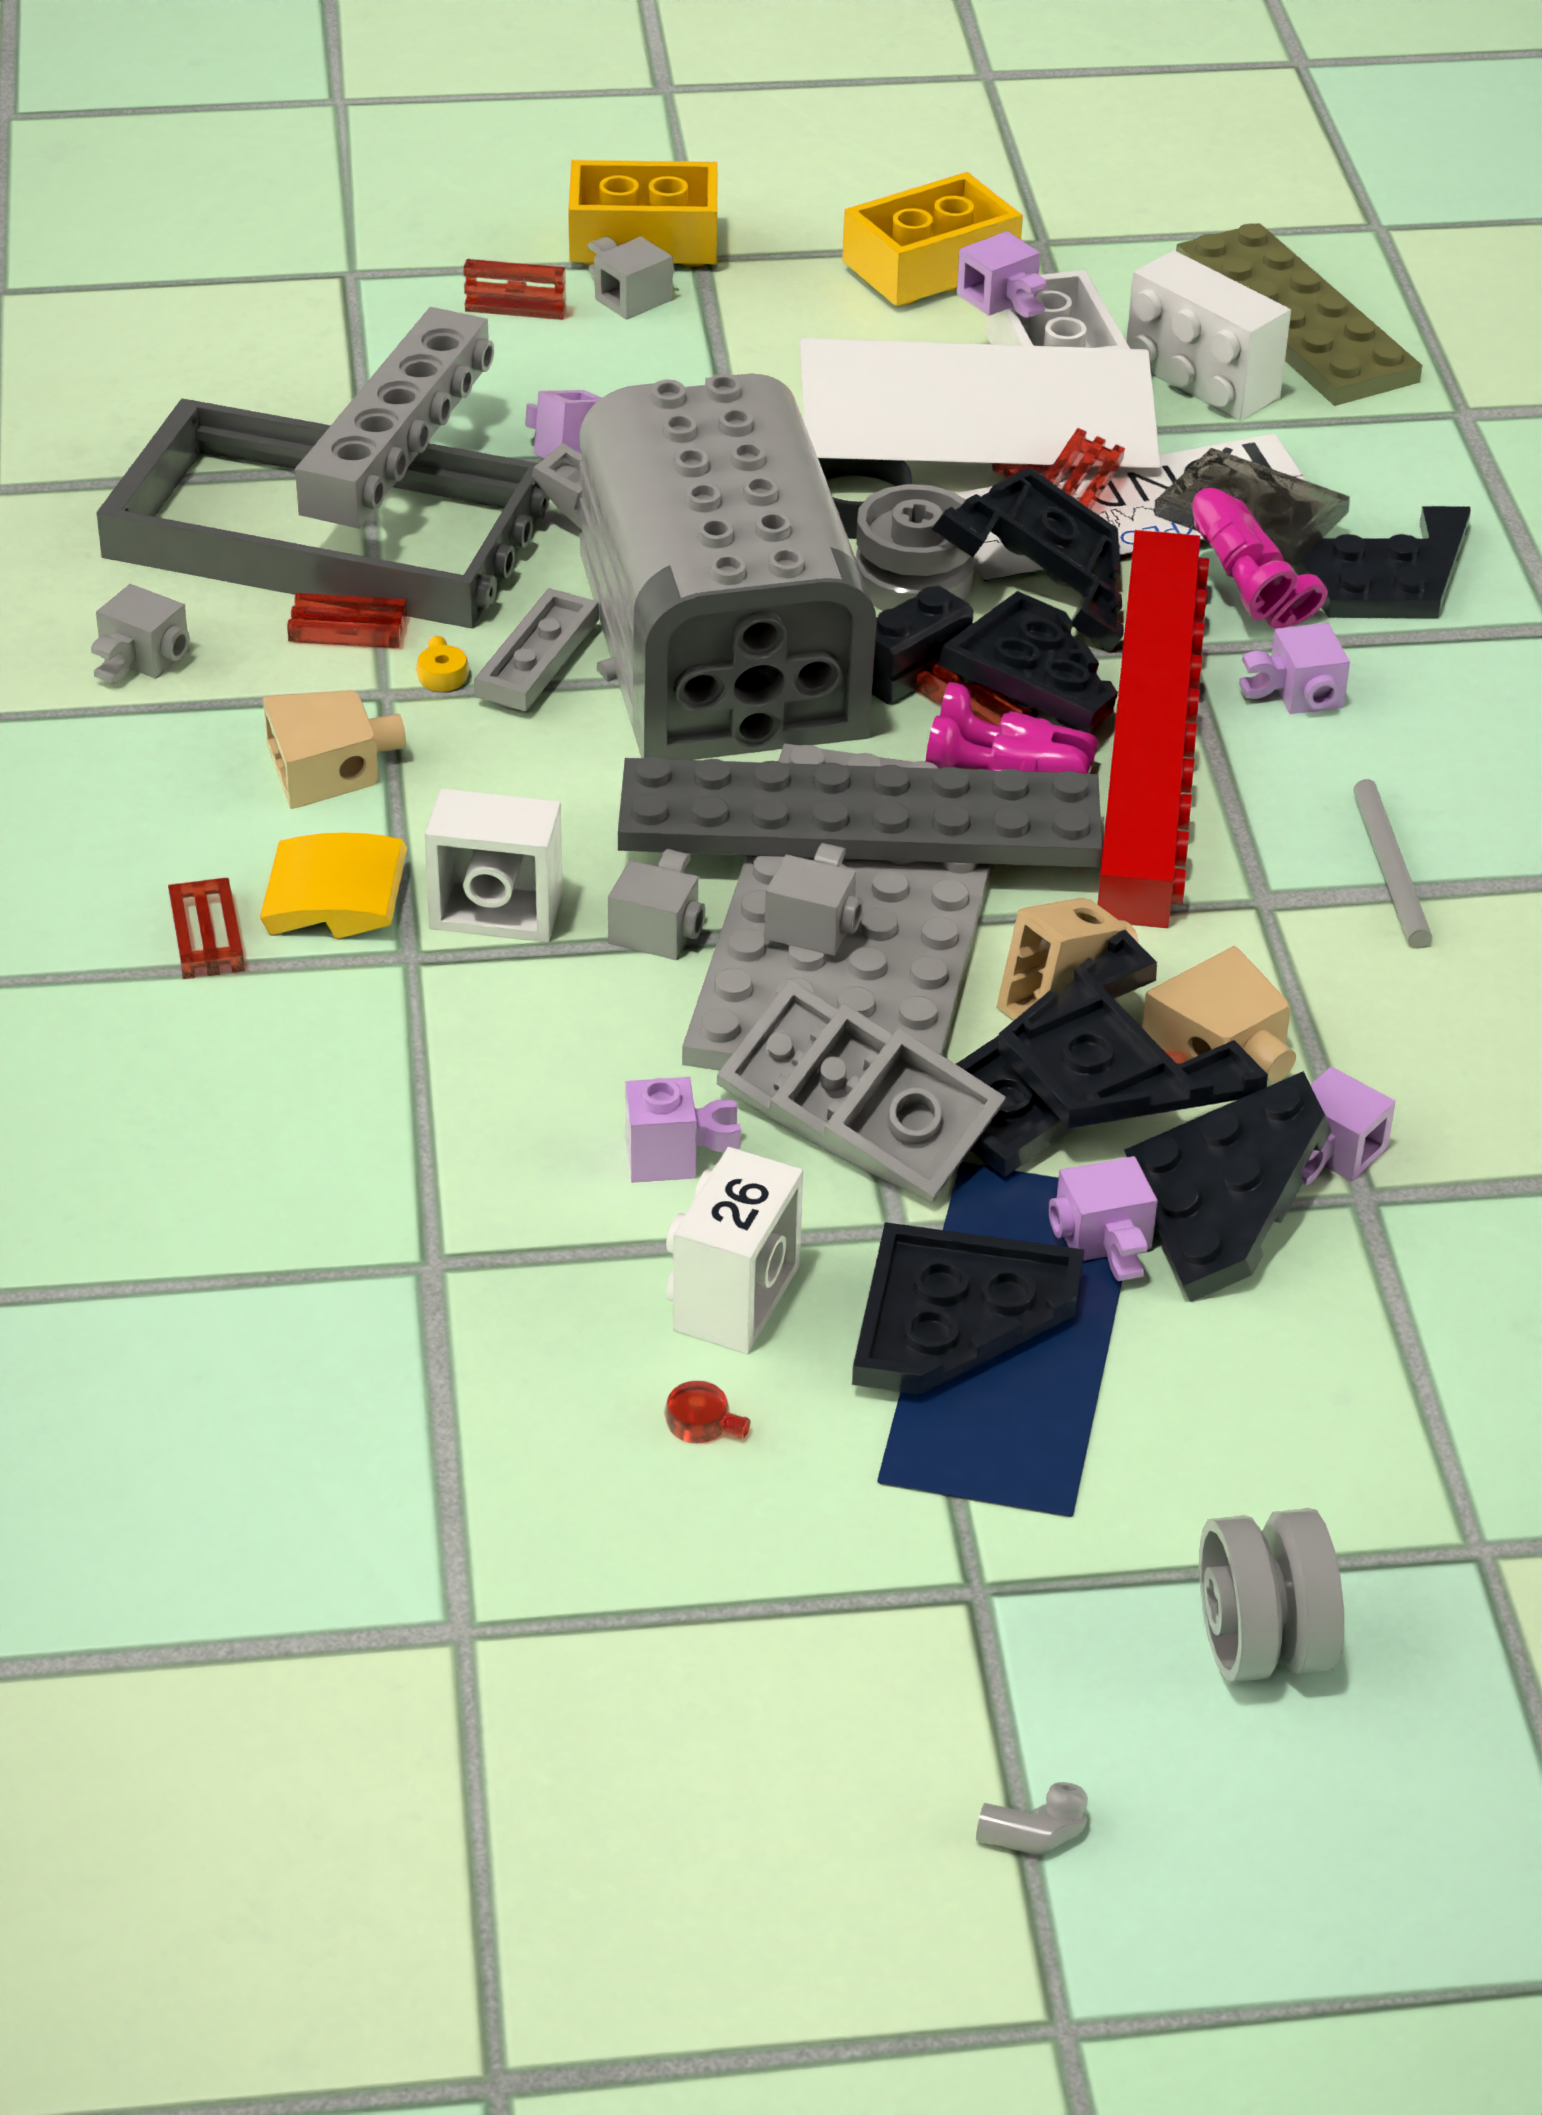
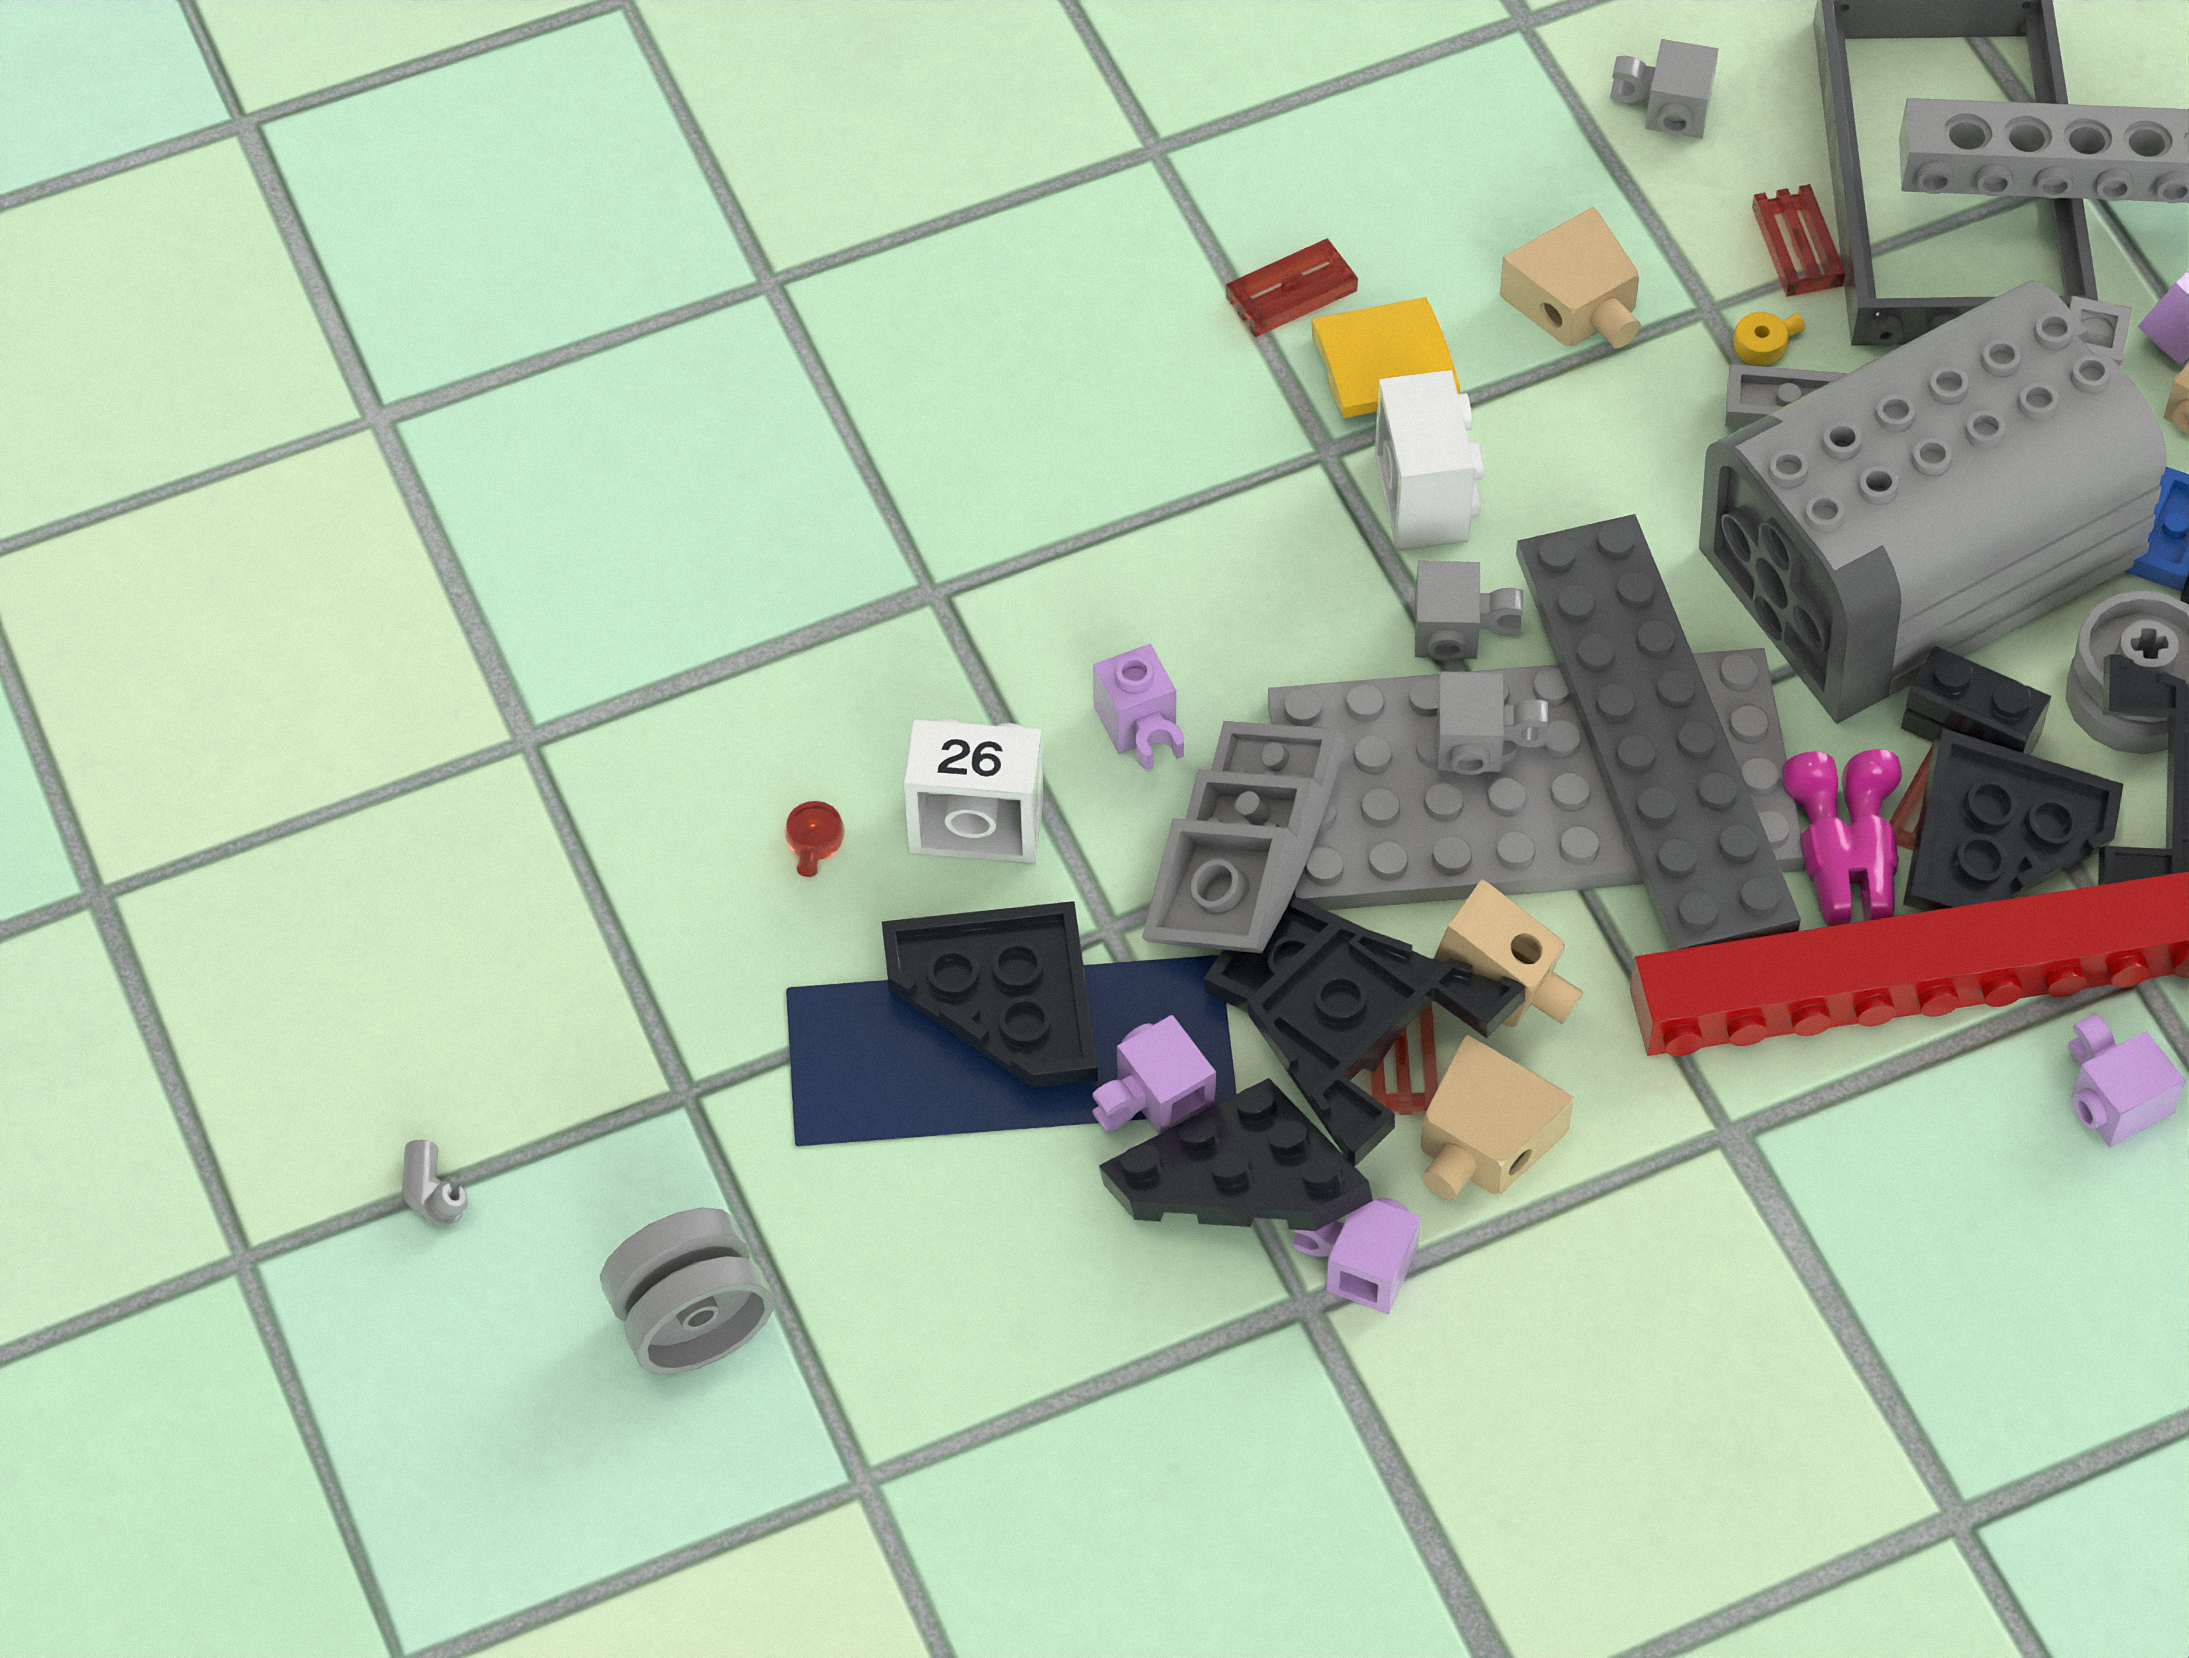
camera: 75 degrees right, 15 degrees up
light grey bar [1353,779,1432,948] -> none

